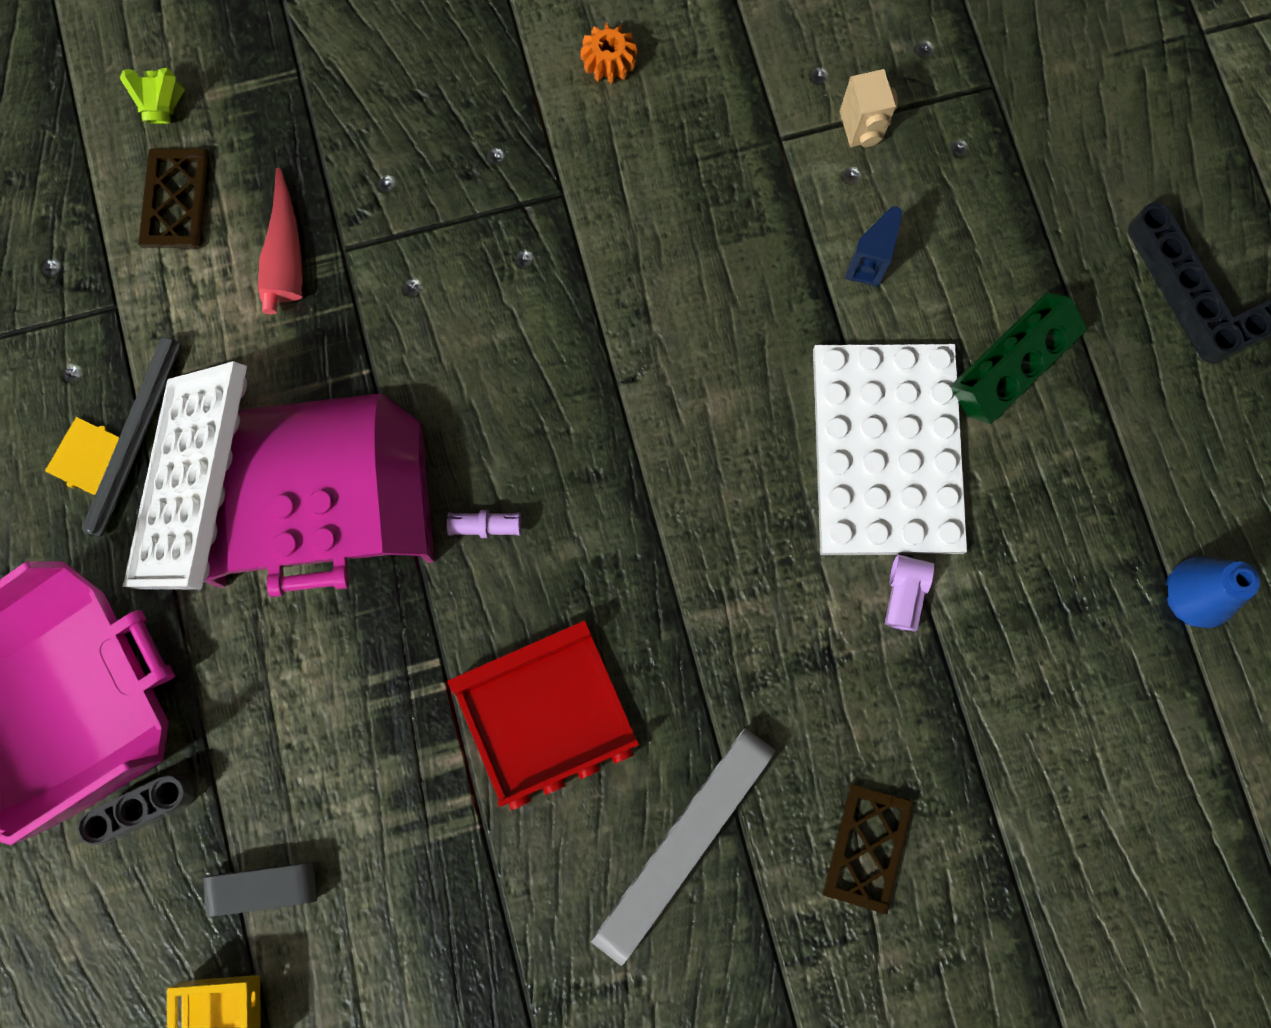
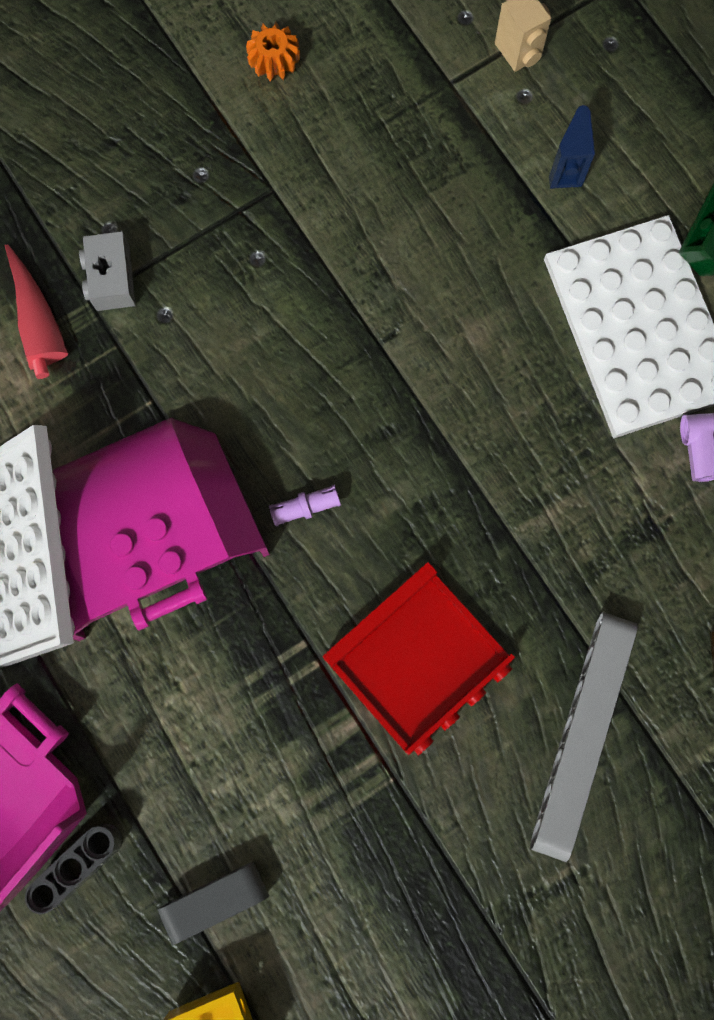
camera: 15 degrees left, 0 degrees up
none -> light grey brick [79,231,136,311]

